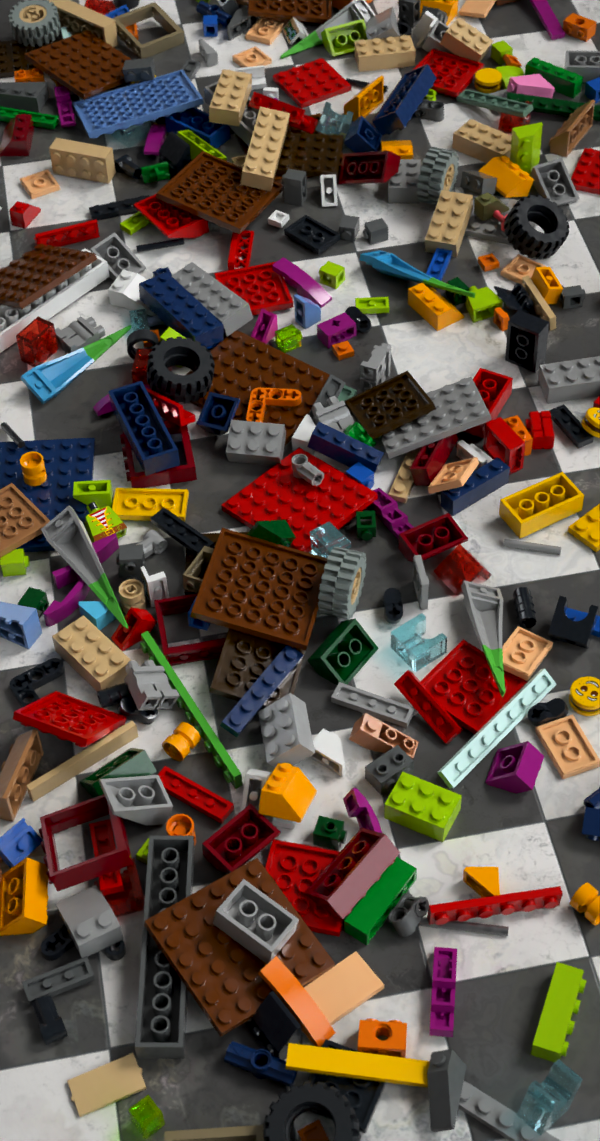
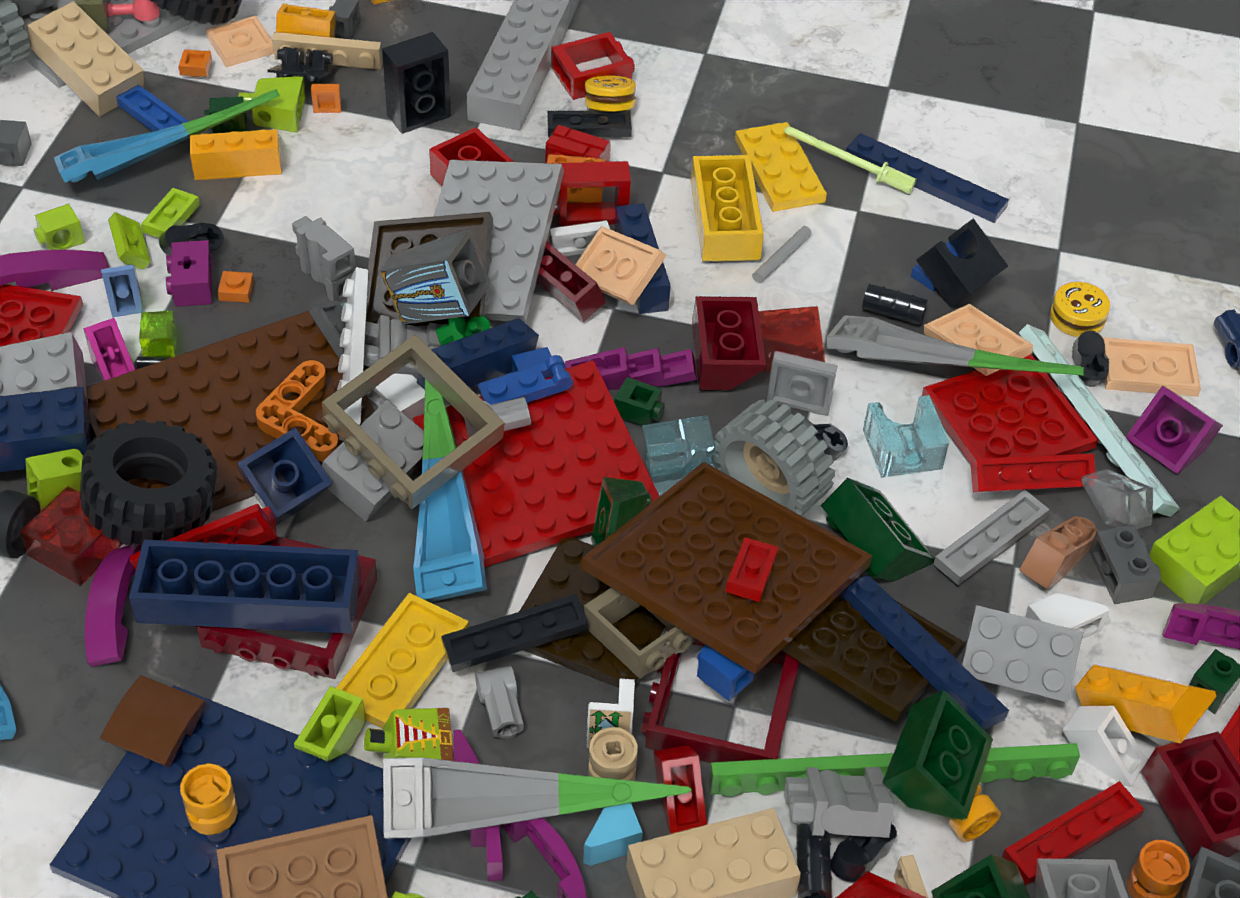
camera: 70 degrees left, 0 degrees up
black bar [1,422,25,448] -> none
dark grey brick [116,544,147,584] -> none
tan plate [388,447,422,503] -> none
none -> reddish brown slope [99,675,207,768]
none -> lime plate [108,212,150,270]
none -> dark tan window [322,334,505,509]
none -> white plate [337,267,368,441]
none -> dark grey slope [380,229,491,324]
none -> dark azure plate [413,379,487,602]
none -> blue plate [478,355,573,405]
none -> red plate [725,537,779,602]
none -> dark green slope [883,689,993,820]
none -> clear slope [1082,469,1153,531]

